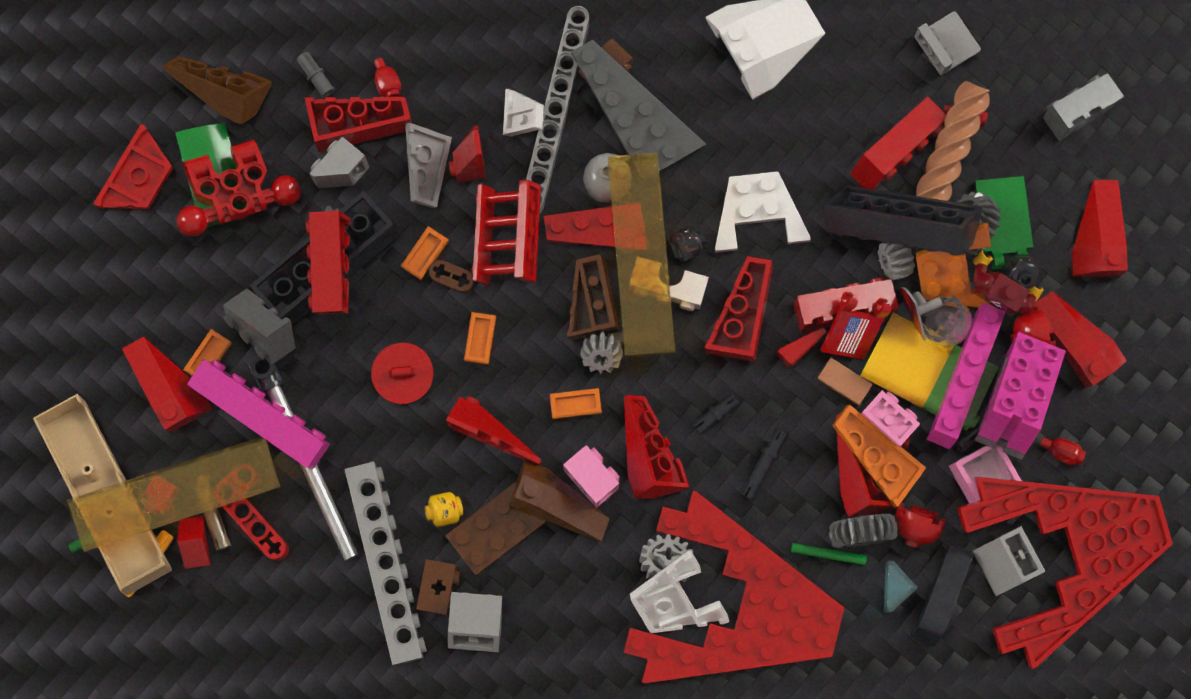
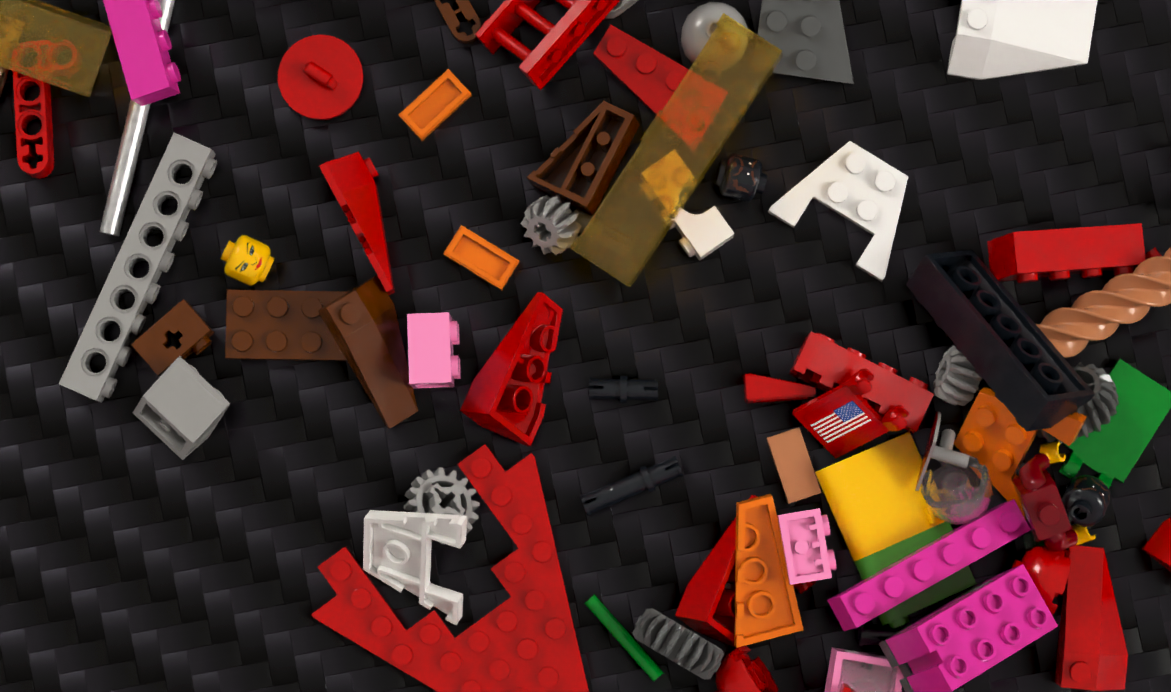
camera: 40 degrees right, 5 degrees up
red wedge [704,256,773,362] -> none

